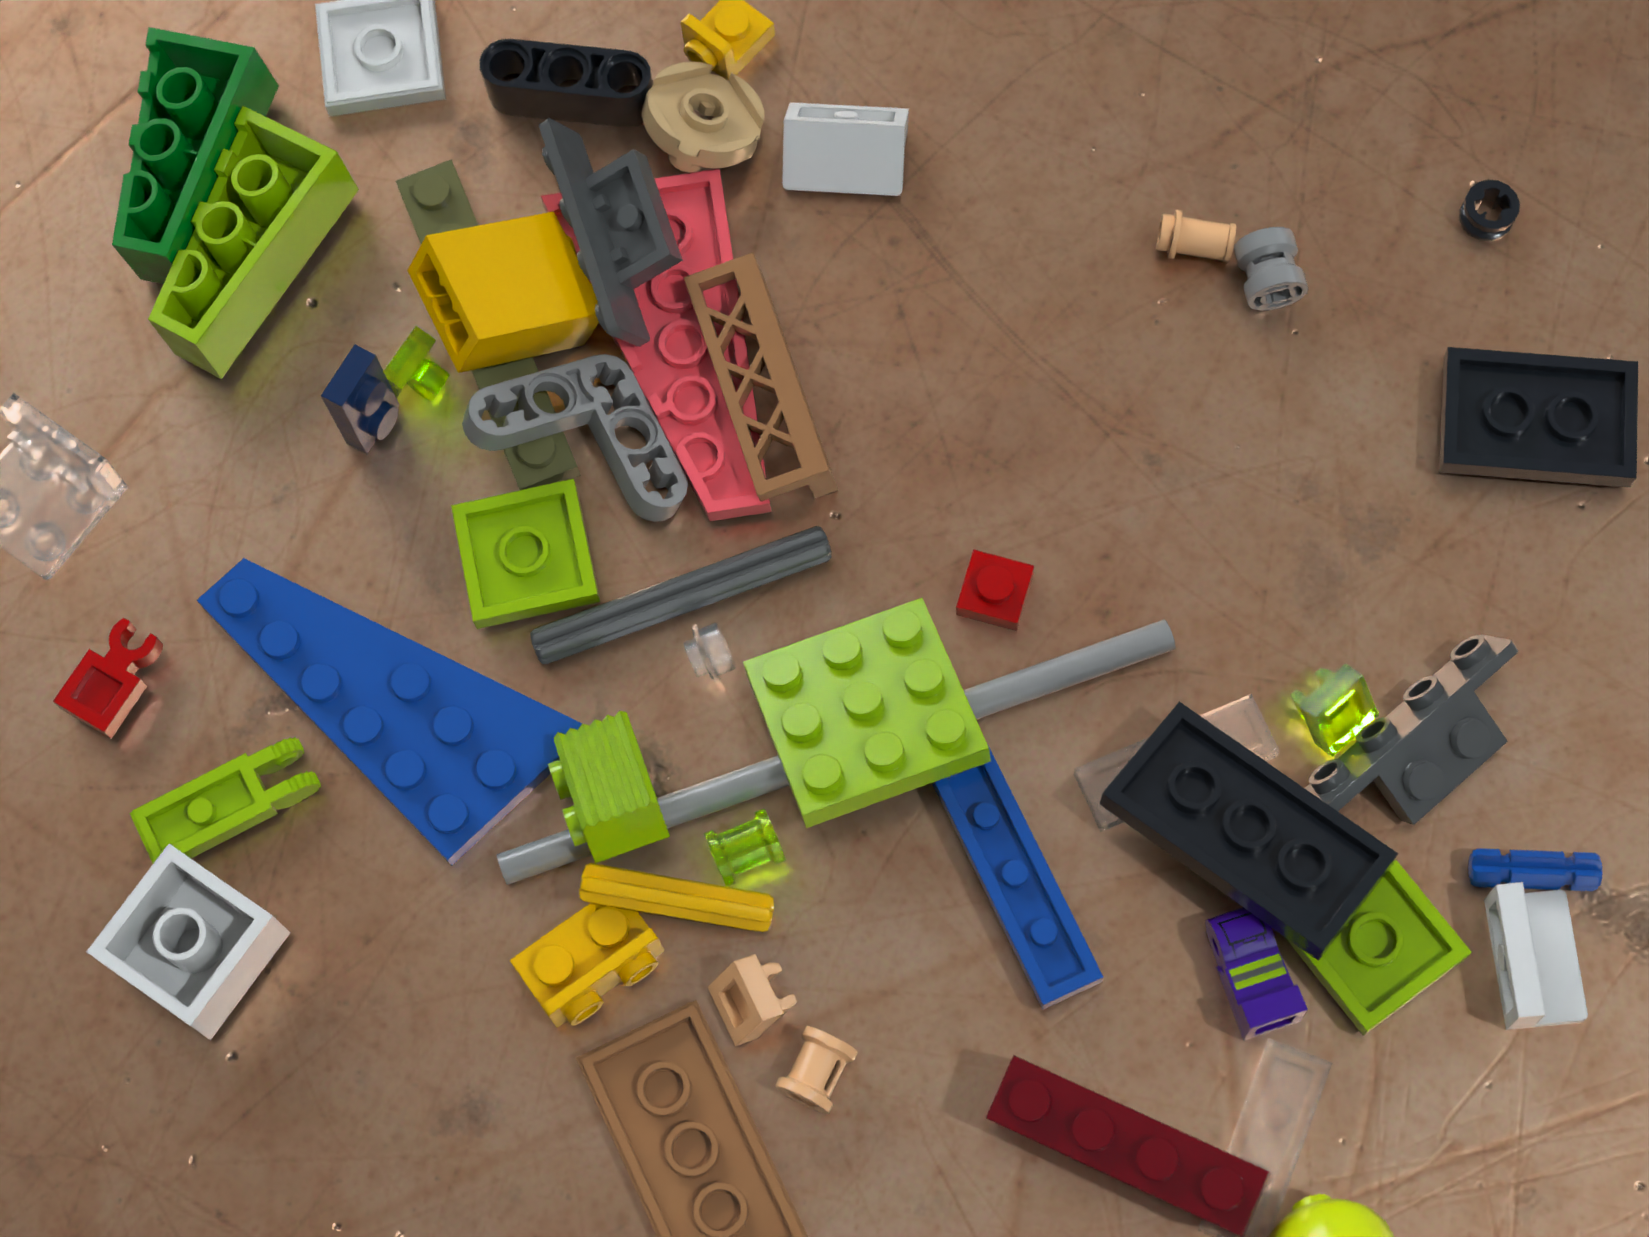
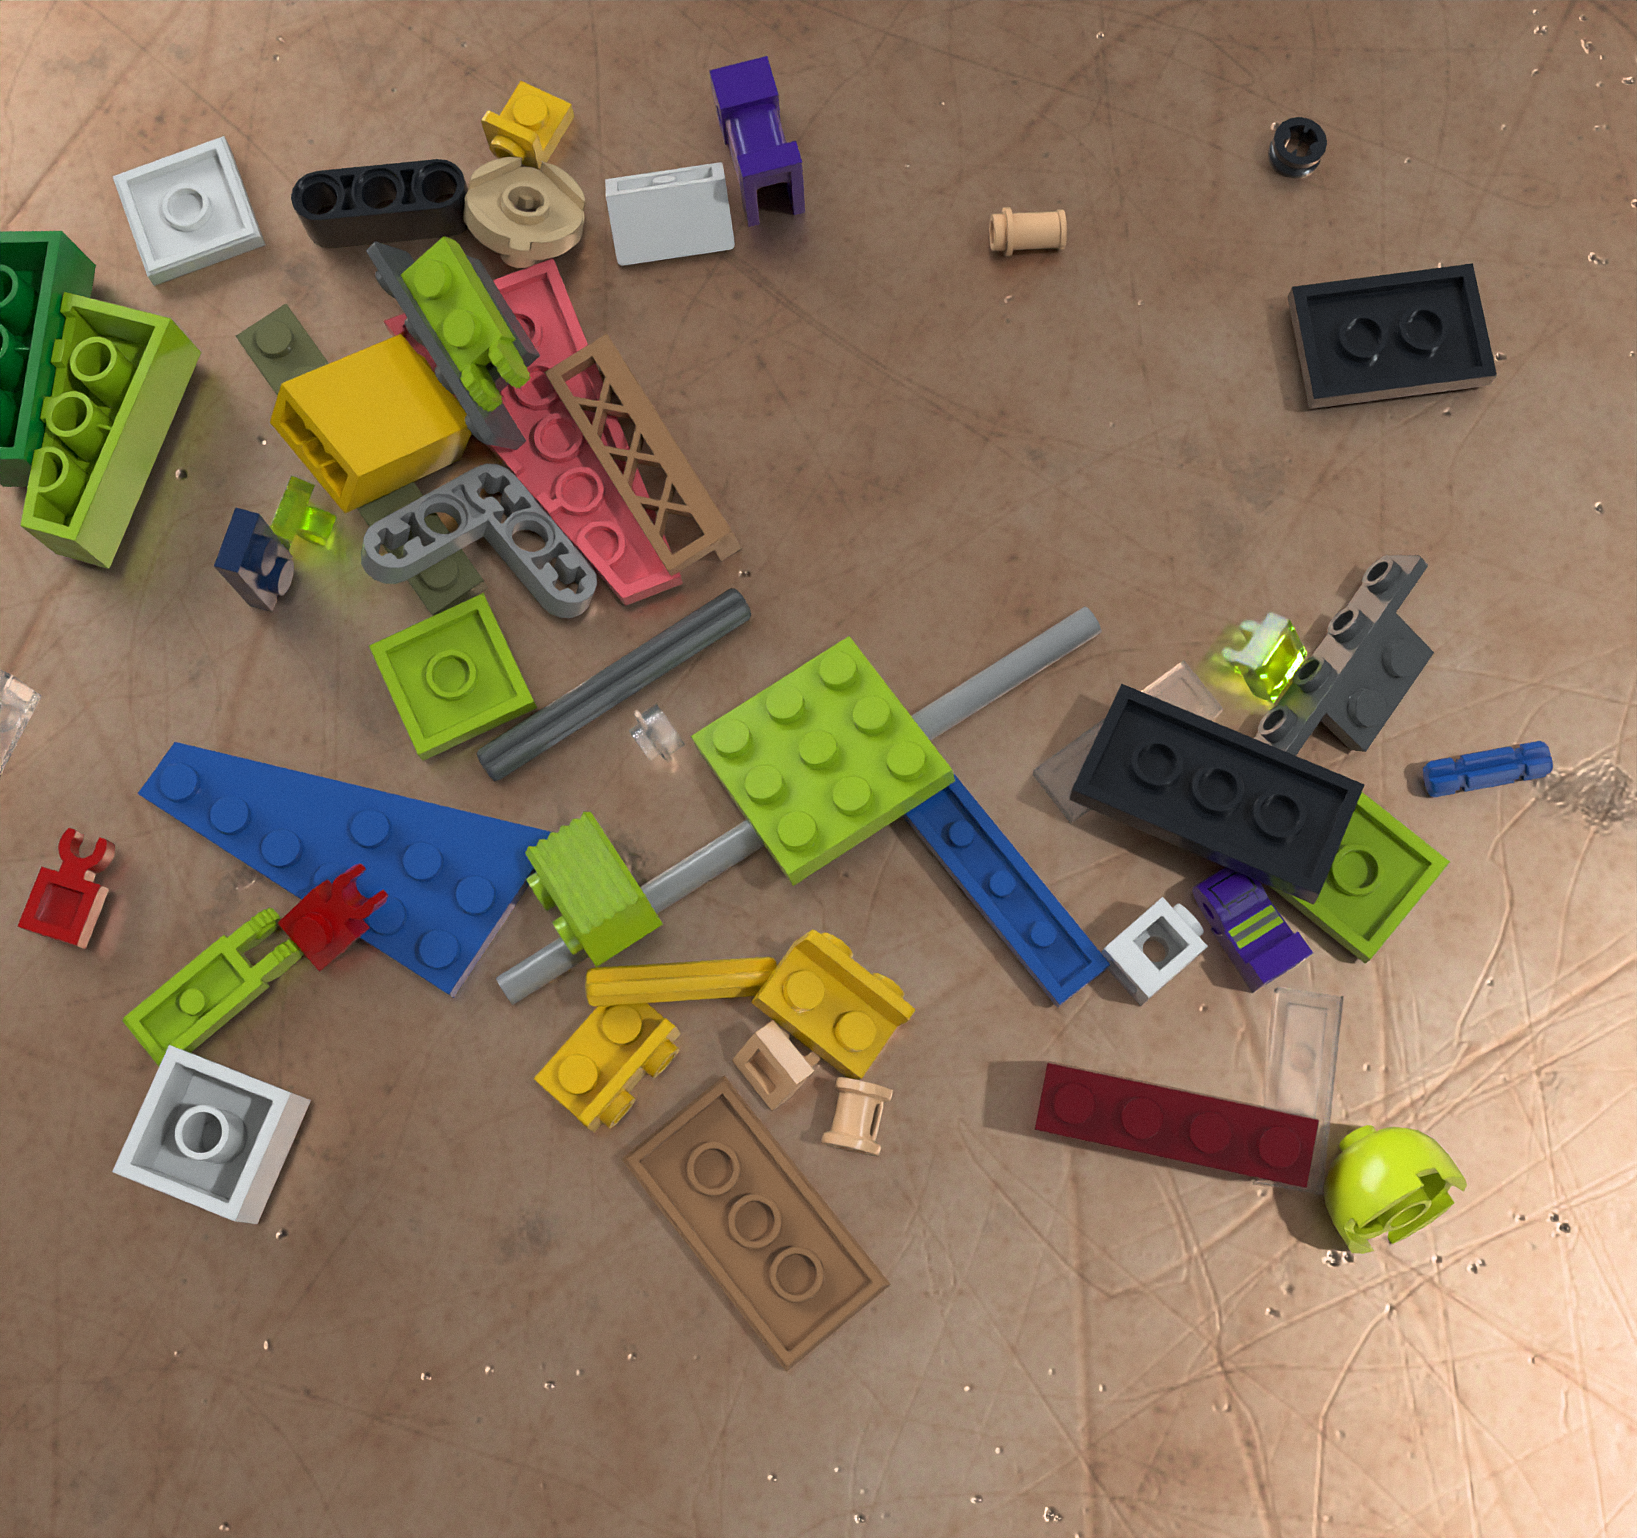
camera: 15 degrees left, 5 degrees up
clear neon green bush [703,808,786,887] -> none
red plate [956,549,1034,631] -> none
light grey wheel [1234,227,1308,310] -> none
white panel [1484,882,1588,1030] -> none
none -> red plate [278,864,388,972]
none -> lime hinge [401,236,531,412]
none -> dark purple piece [709,56,805,227]
none -> yellow bracket [751,929,915,1080]
none -> white brick [1101,897,1208,1006]

